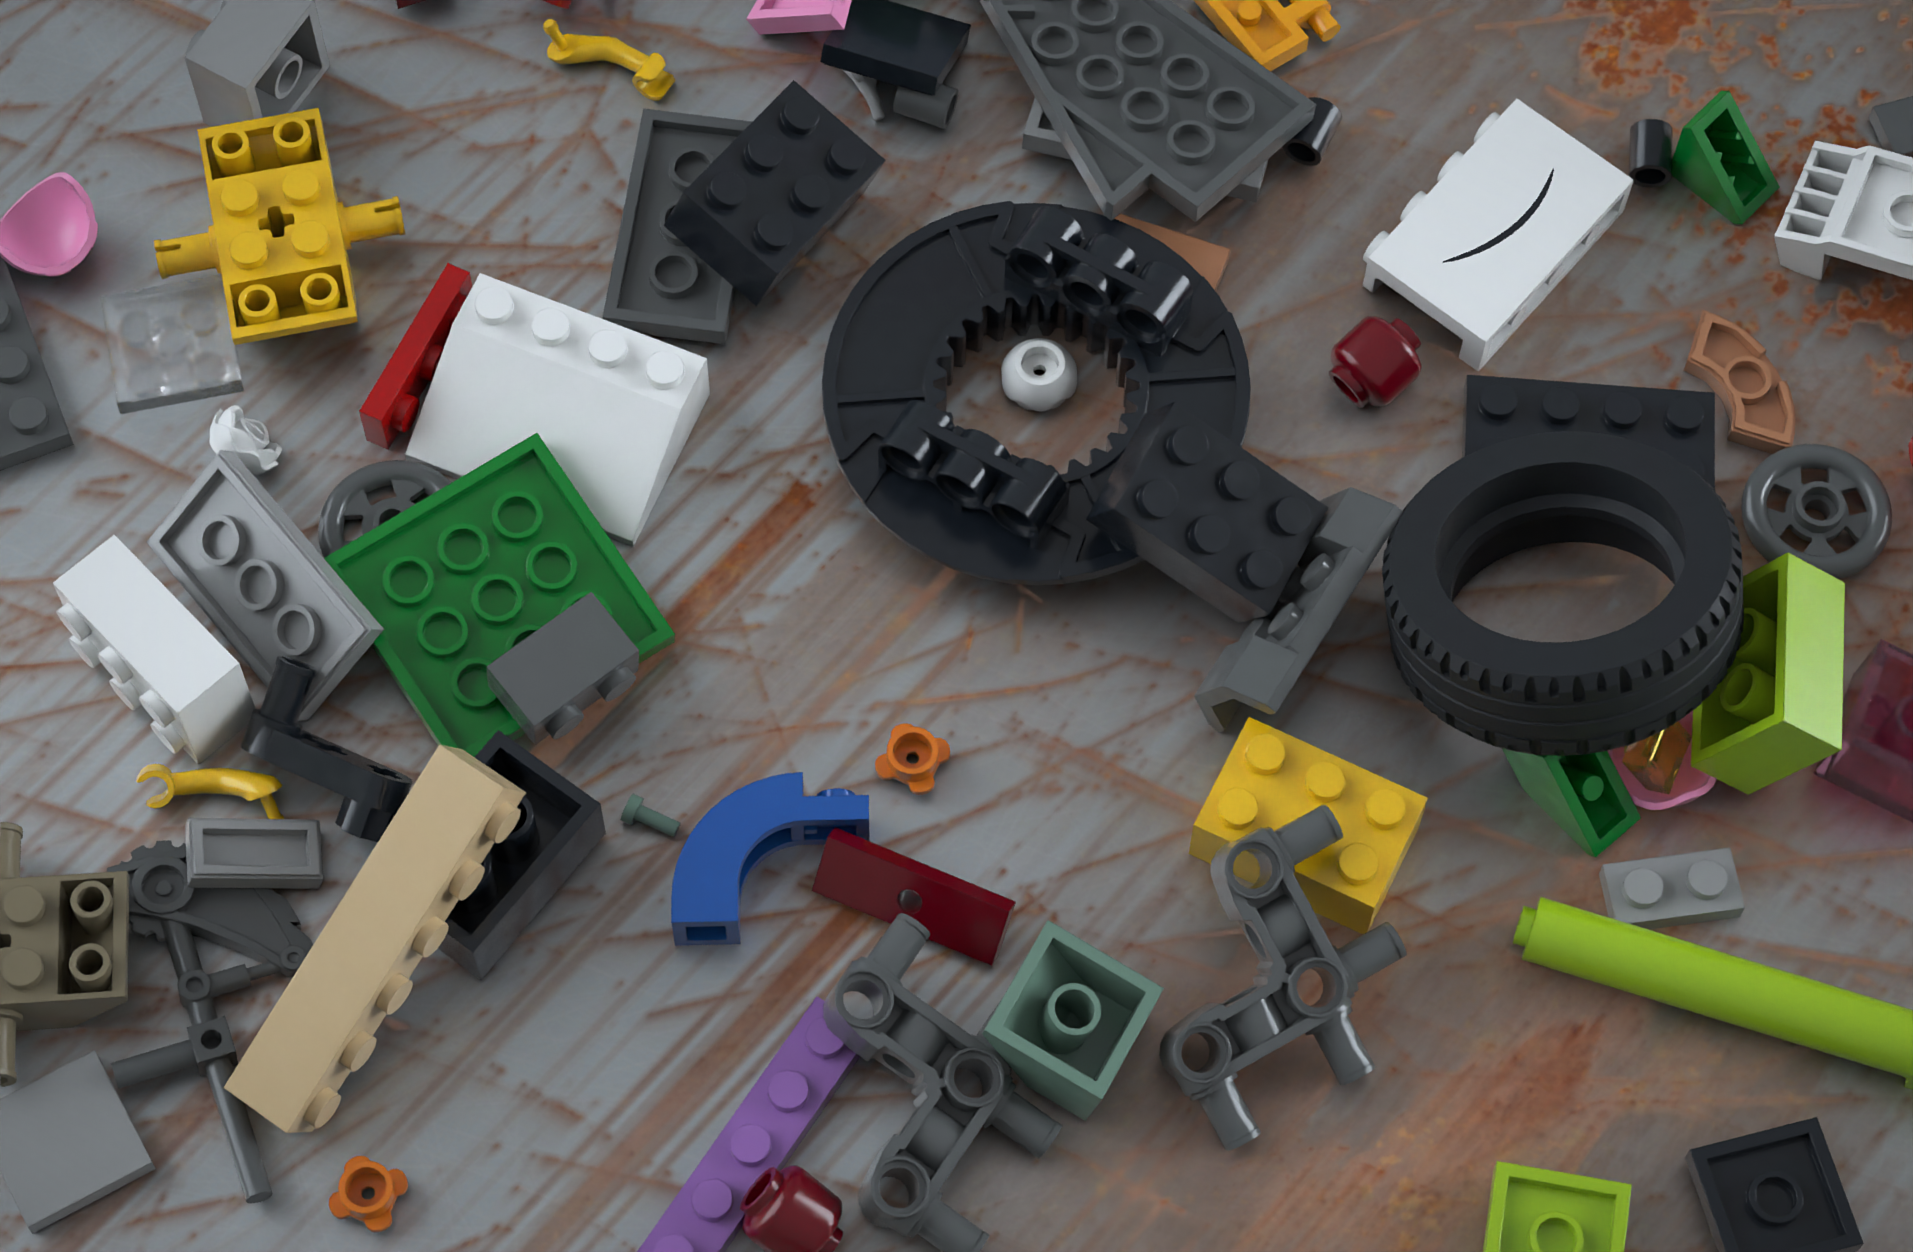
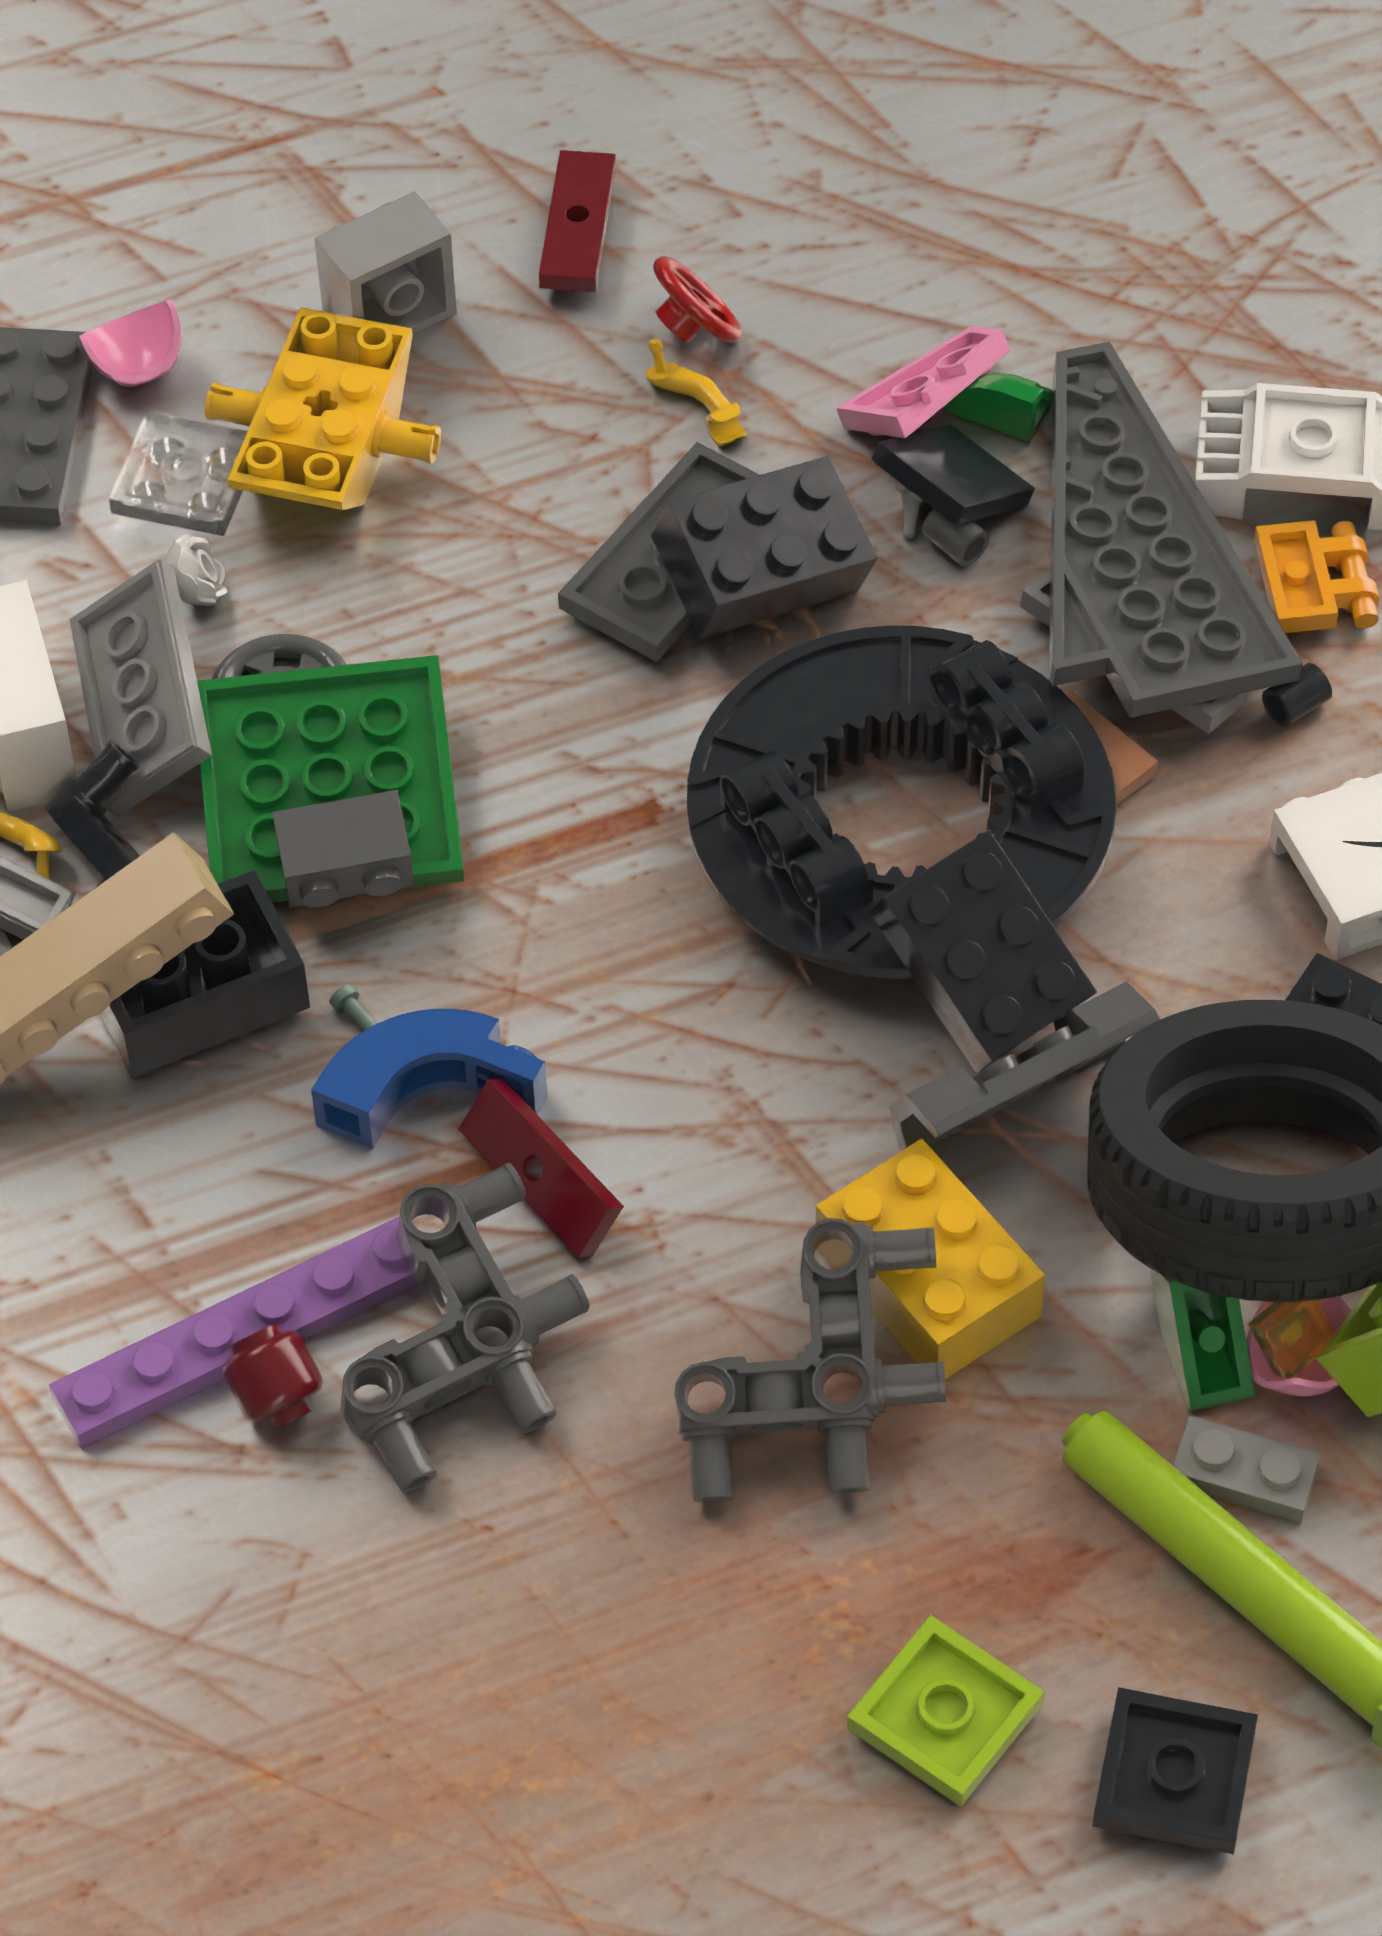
camera: 30 degrees right, 10 degrees down
red plate [359,263,472,450] -> none
white slope [405,273,710,547] -> none
orange plate [875,723,950,795] -> none
sand green slope [982,920,1164,1121] -> none
white plate [1001,338,1078,412] -> none
dark red head [1329,316,1422,408] -> none

